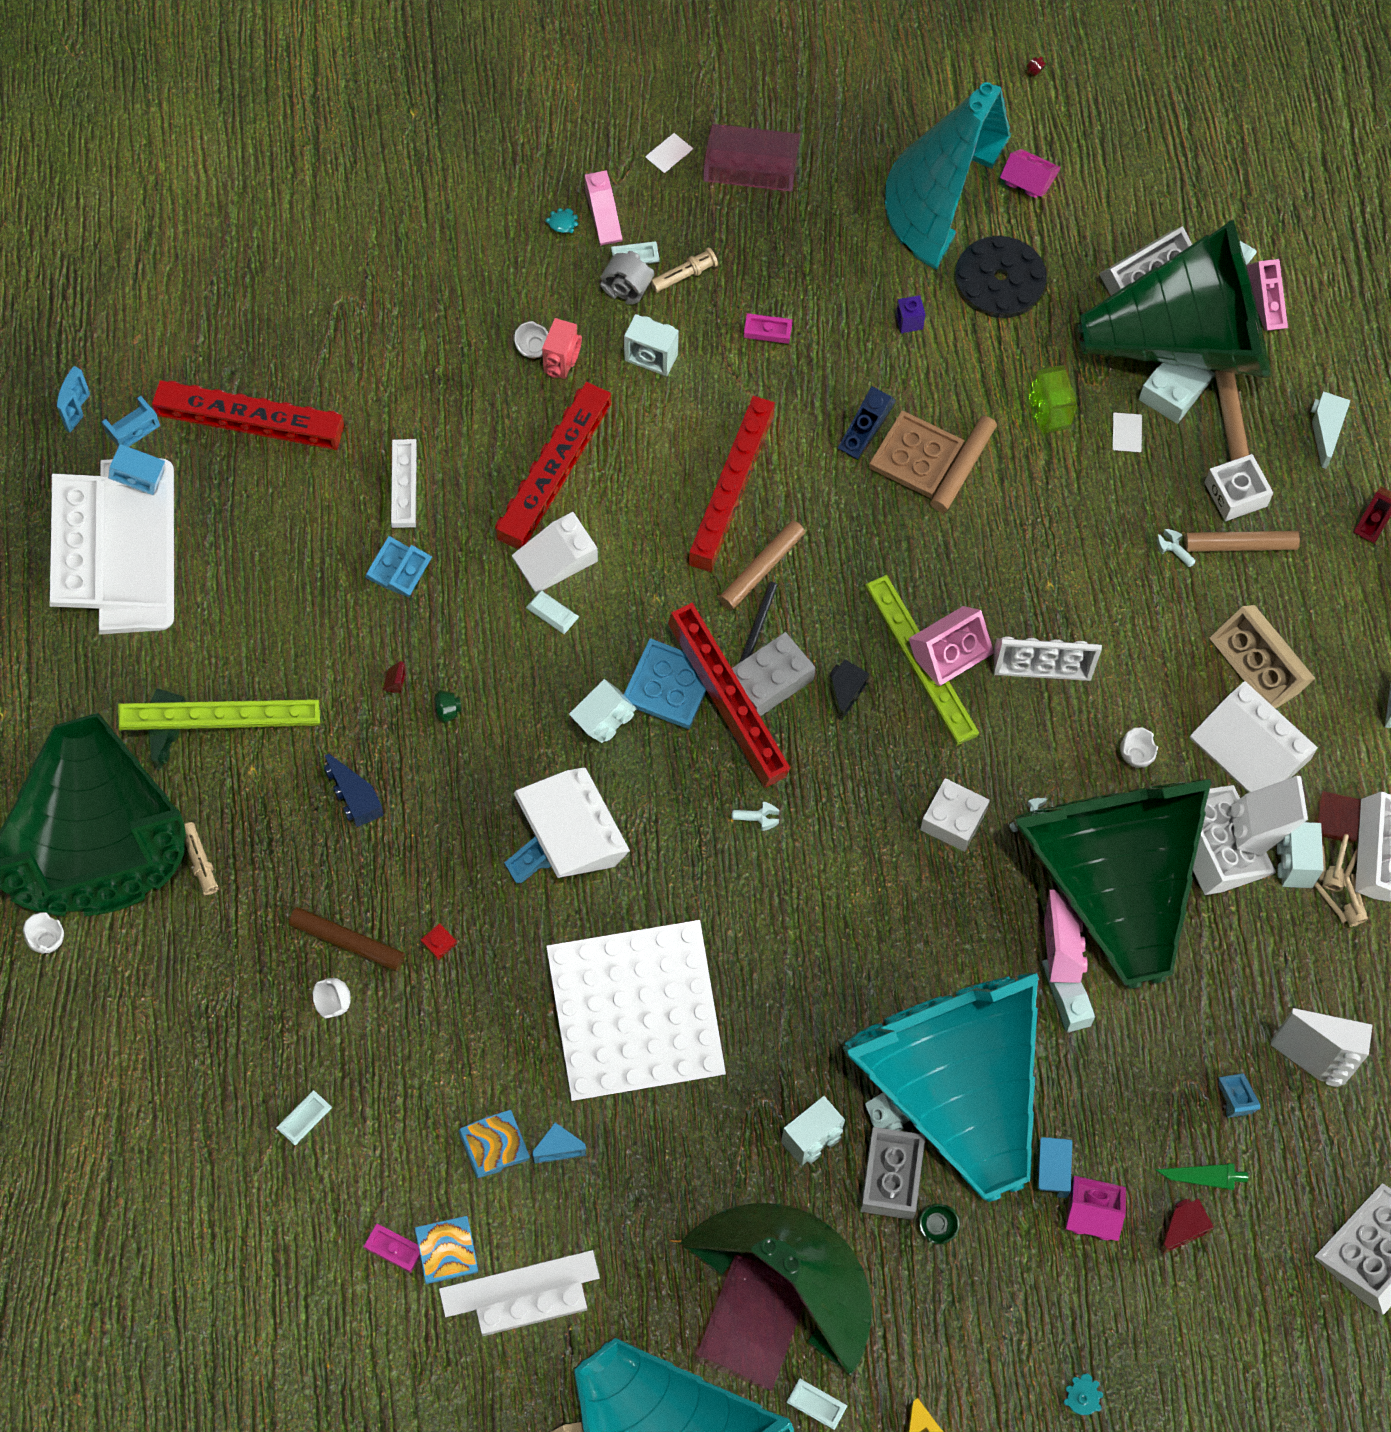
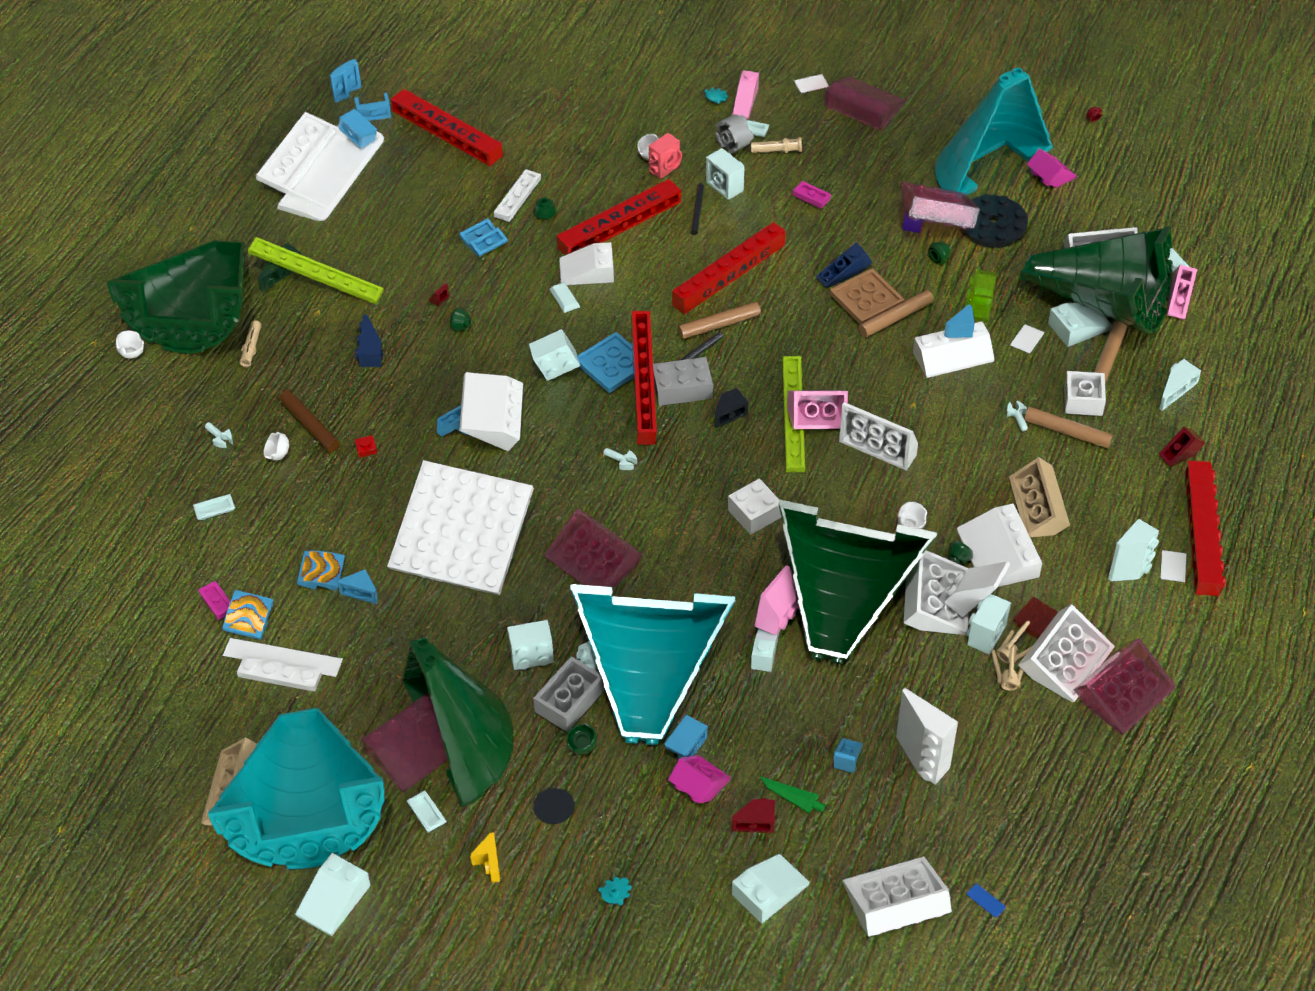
camera: 30 degrees right, 15 degrees down
none -> light aqua bar [205,422,233,448]
none -> dark green cone [533,198,557,220]
none -> black sticker [534,788,575,824]
none -> clear pink slope [544,508,643,589]
none -> black bar [691,183,704,235]
none -> light aqua slope [732,854,810,923]
none -> clear pink slope [900,181,980,230]
none -> white slope [913,322,994,378]
none -> dark green cone [928,242,951,265]
none -> dark azure slope [944,304,974,338]
none -> dark green cone [947,541,973,565]

